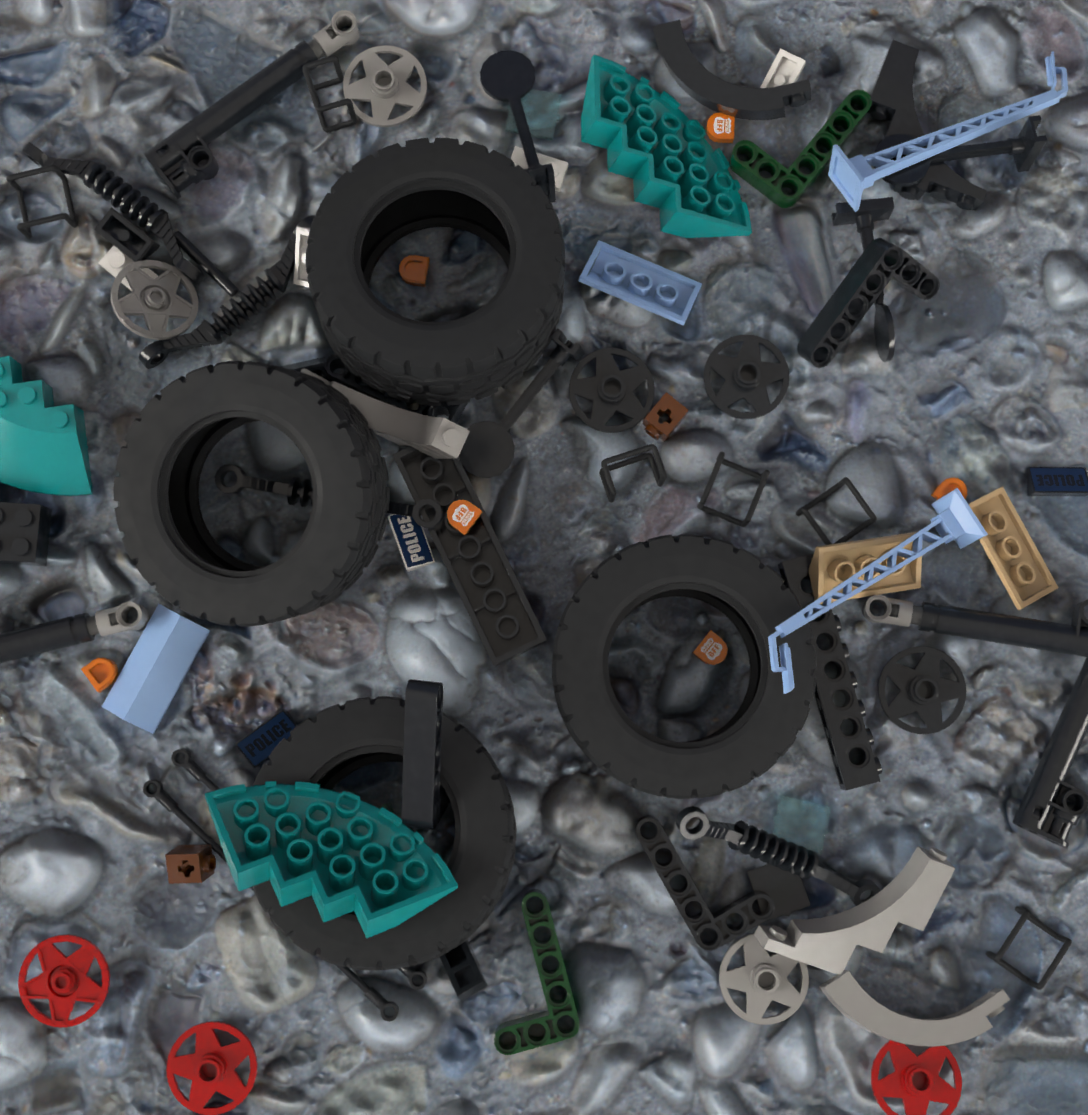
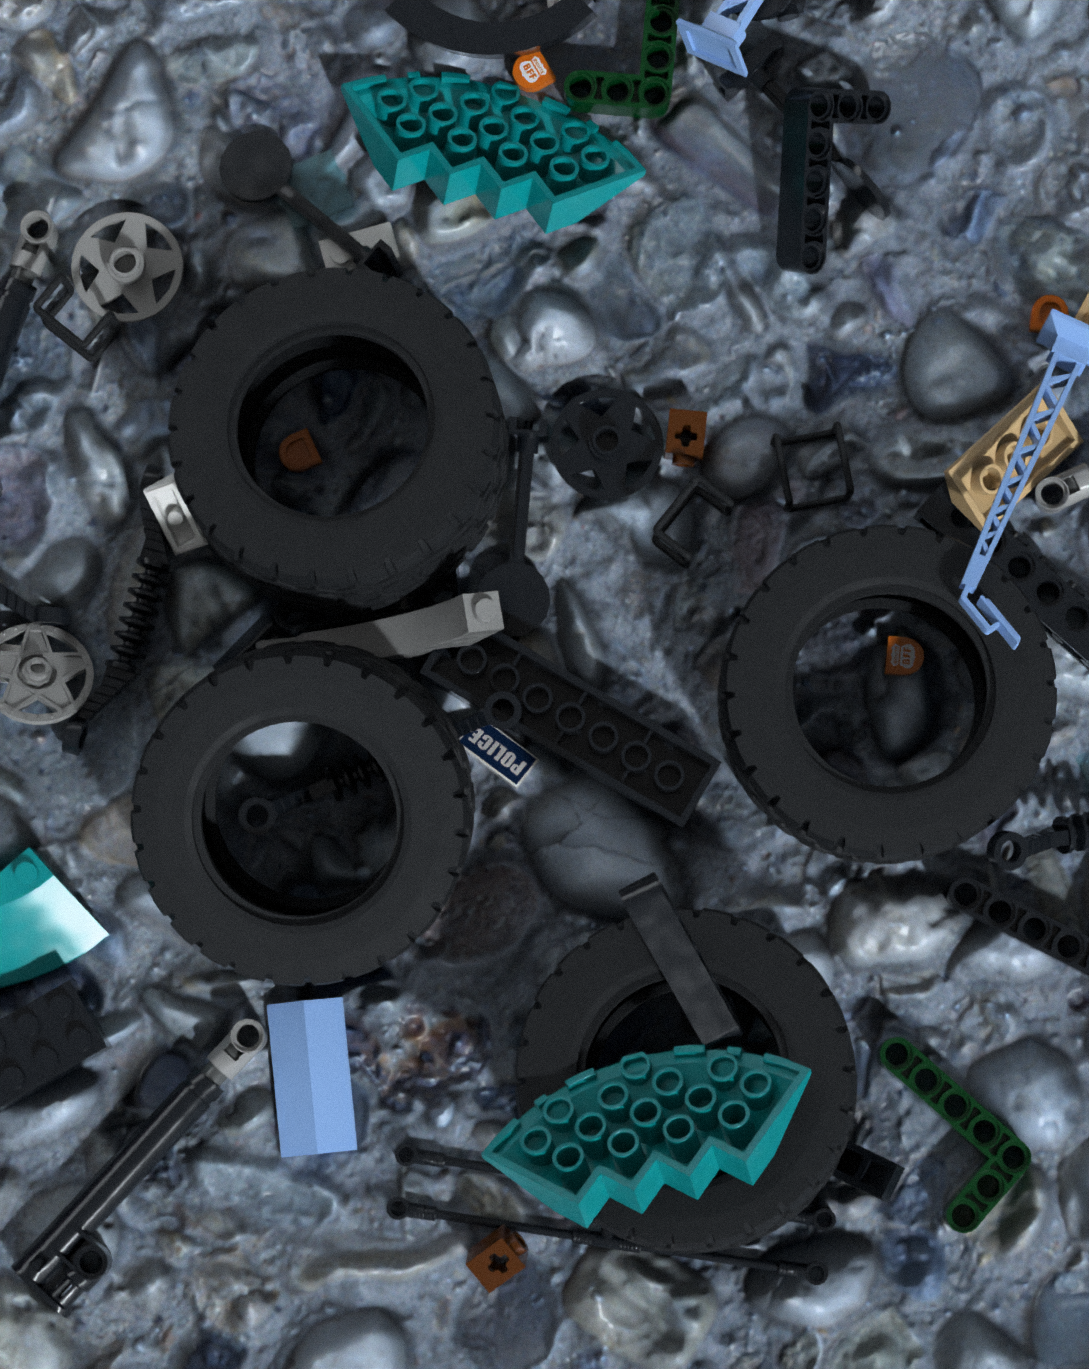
camera: 30 degrees left, 0 degrees up
orange tile [81,657,118,693] -> none
black bar [174,231,239,297] -> none
slope [235,709,298,768] -> none
tile [447,500,483,536] -> none
light blue slope [578,240,702,326] -> none
black wheel [703,335,789,419] -> none
black piece [796,477,877,545] -> none

